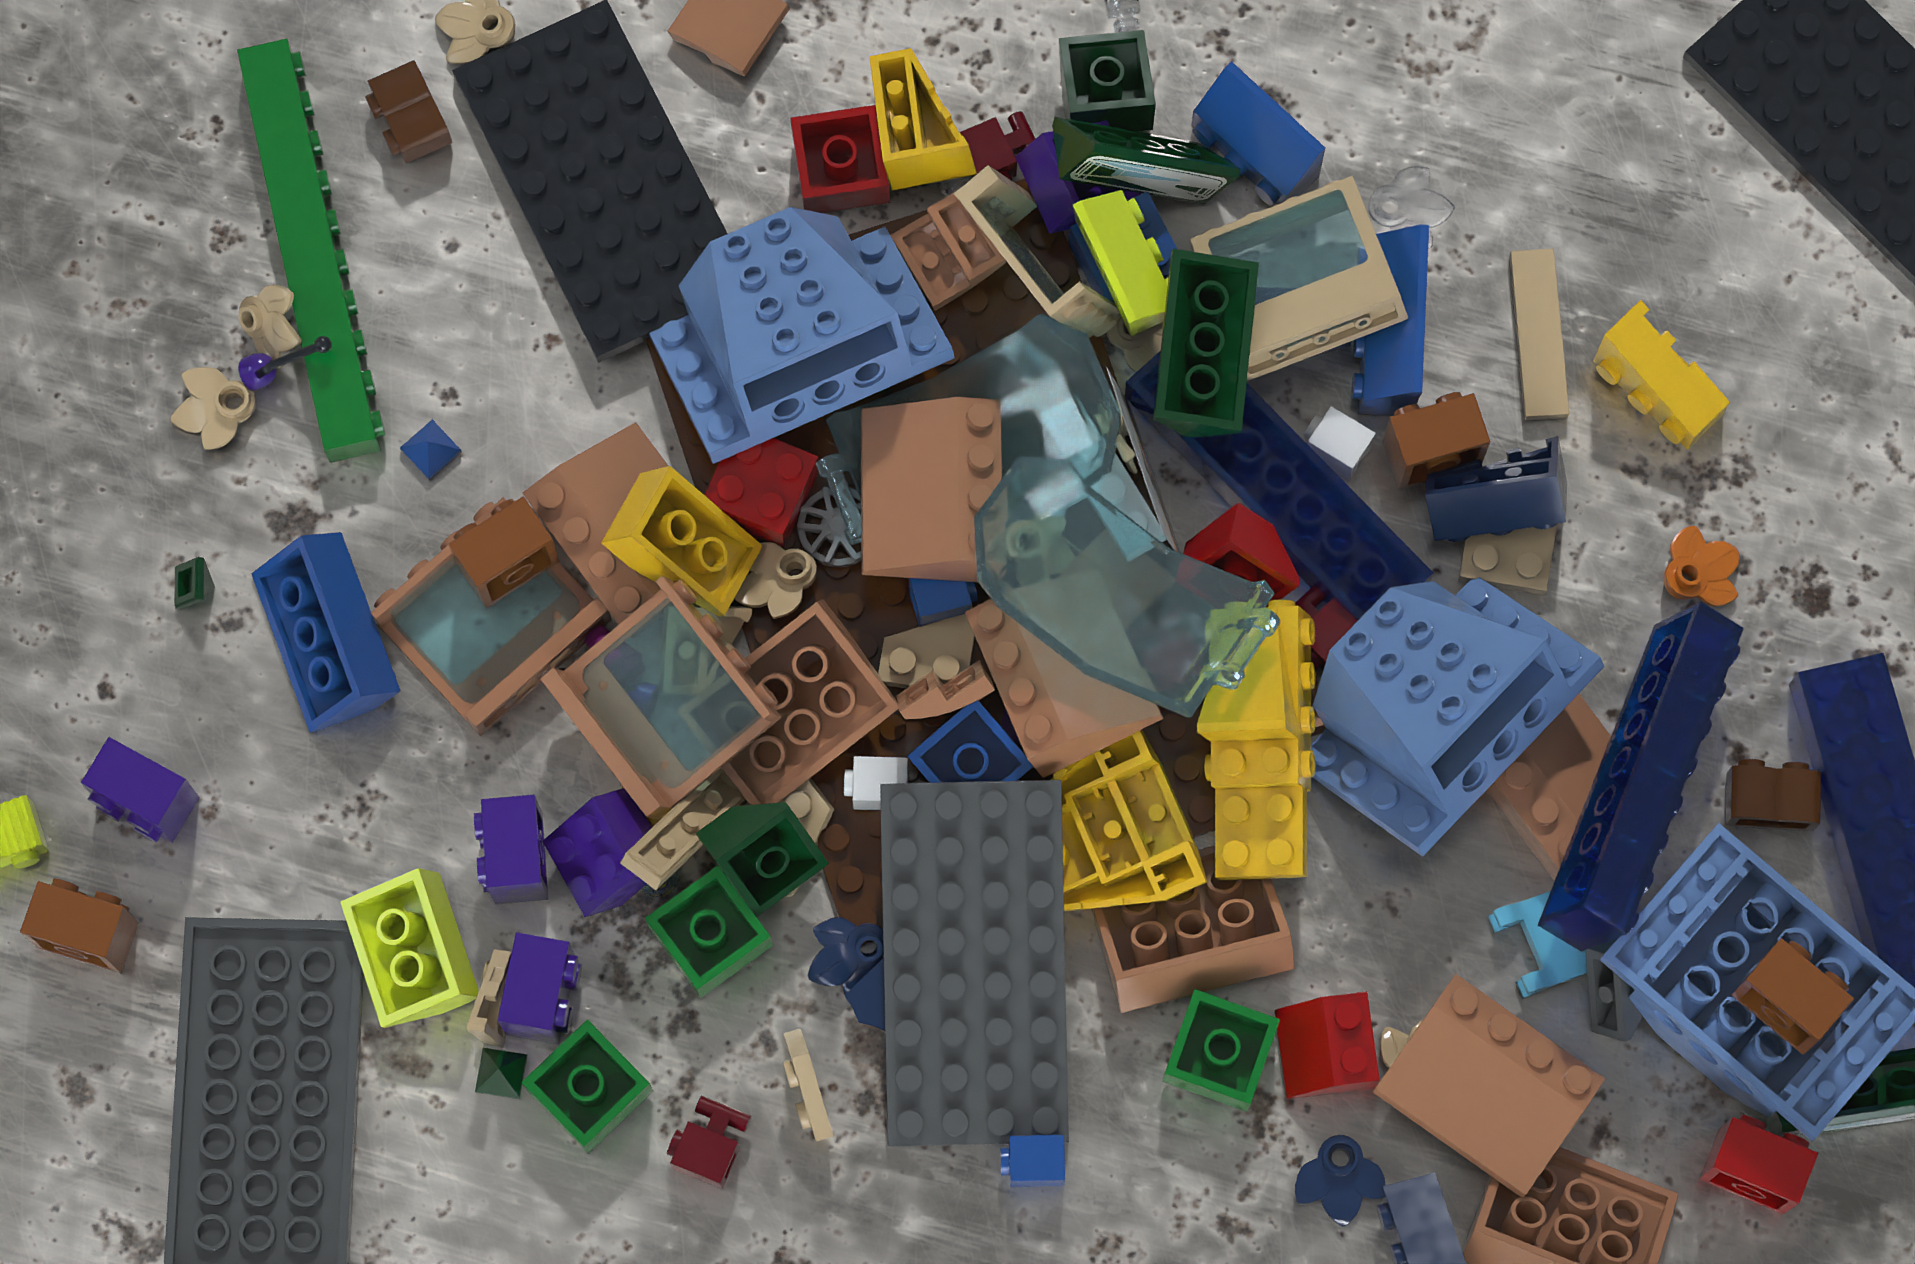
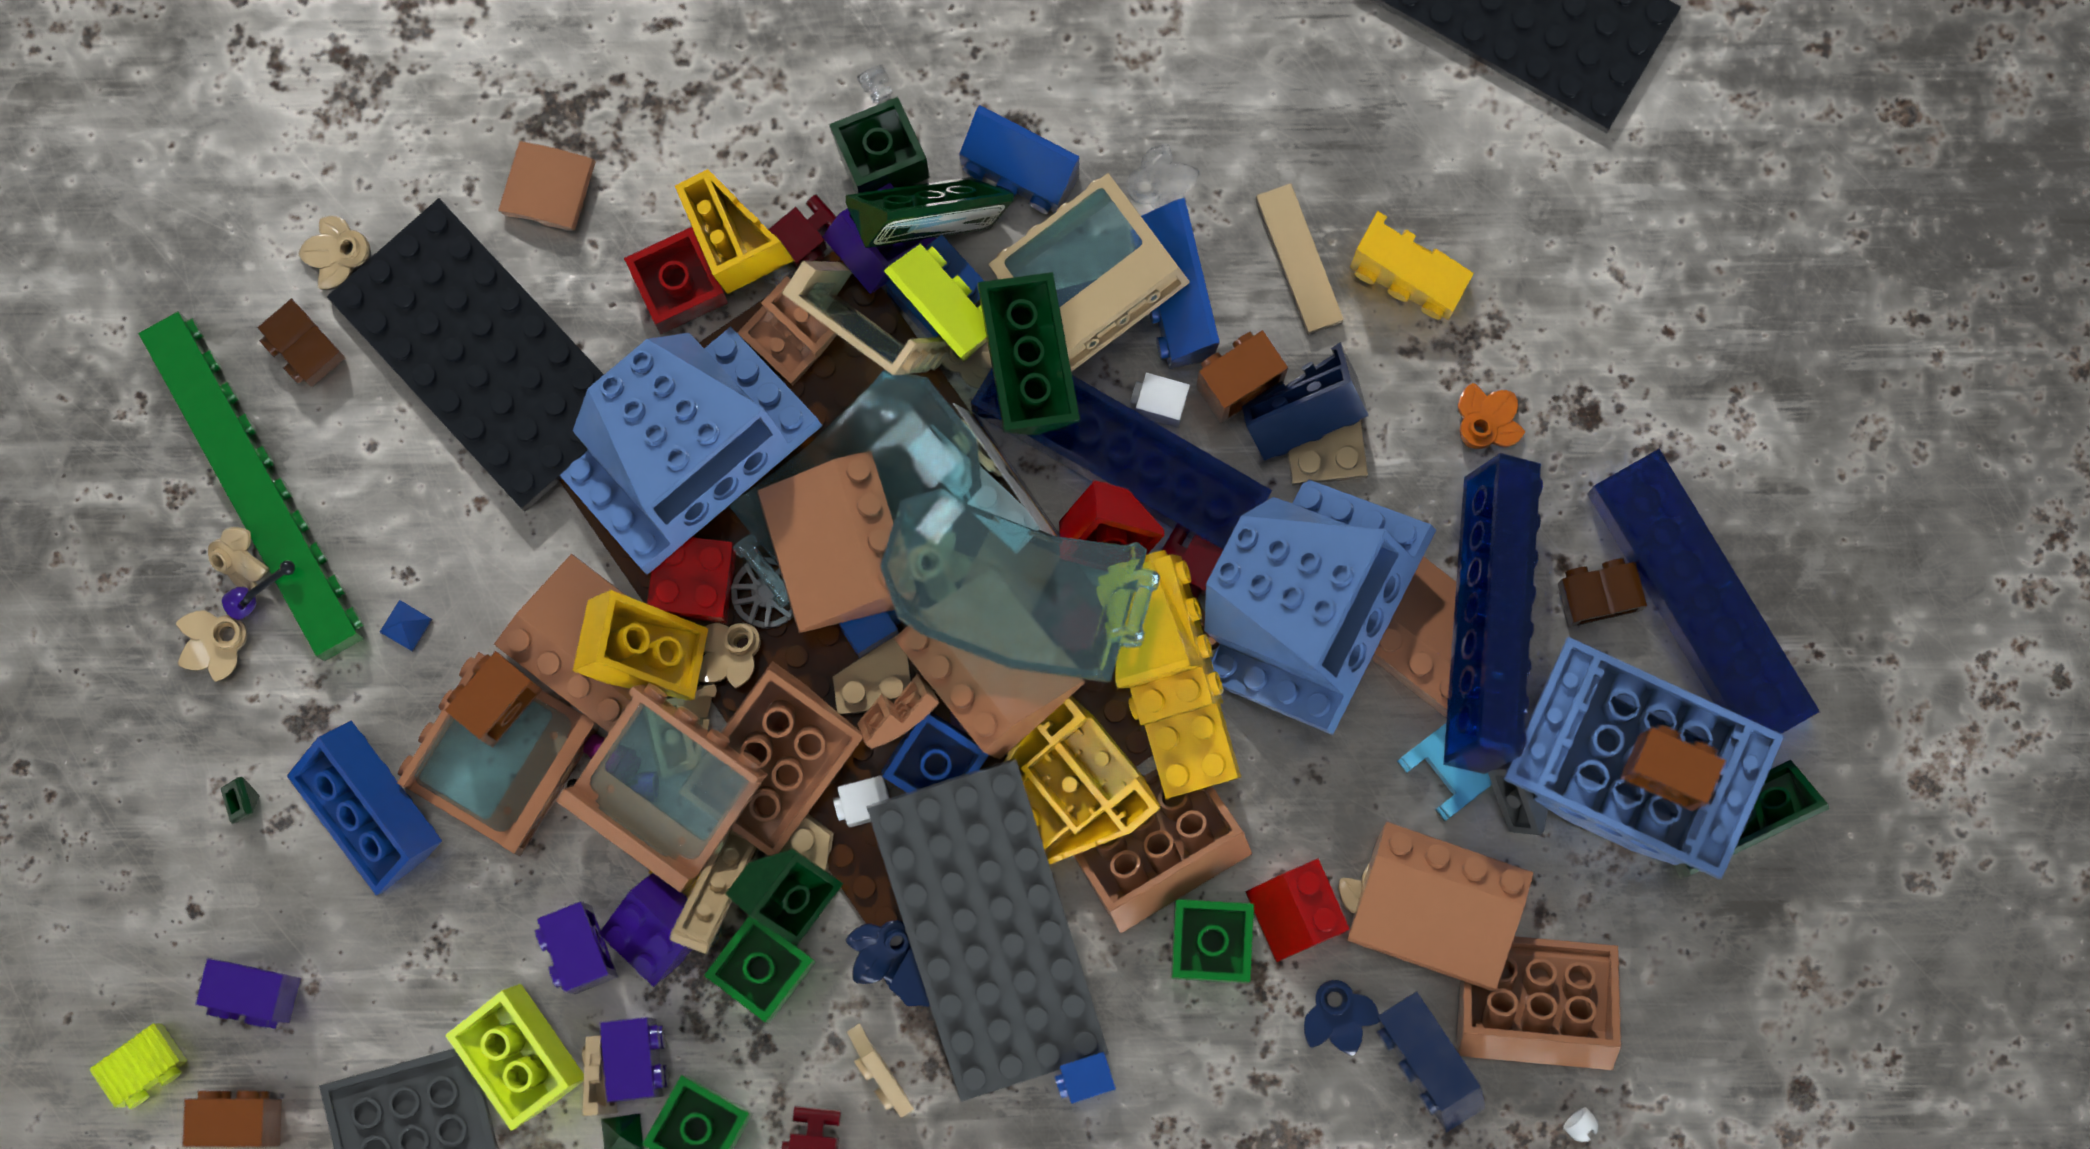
camera: 15 degrees left, 5 degrees up
red brick [1699,1115,1819,1215] -> none

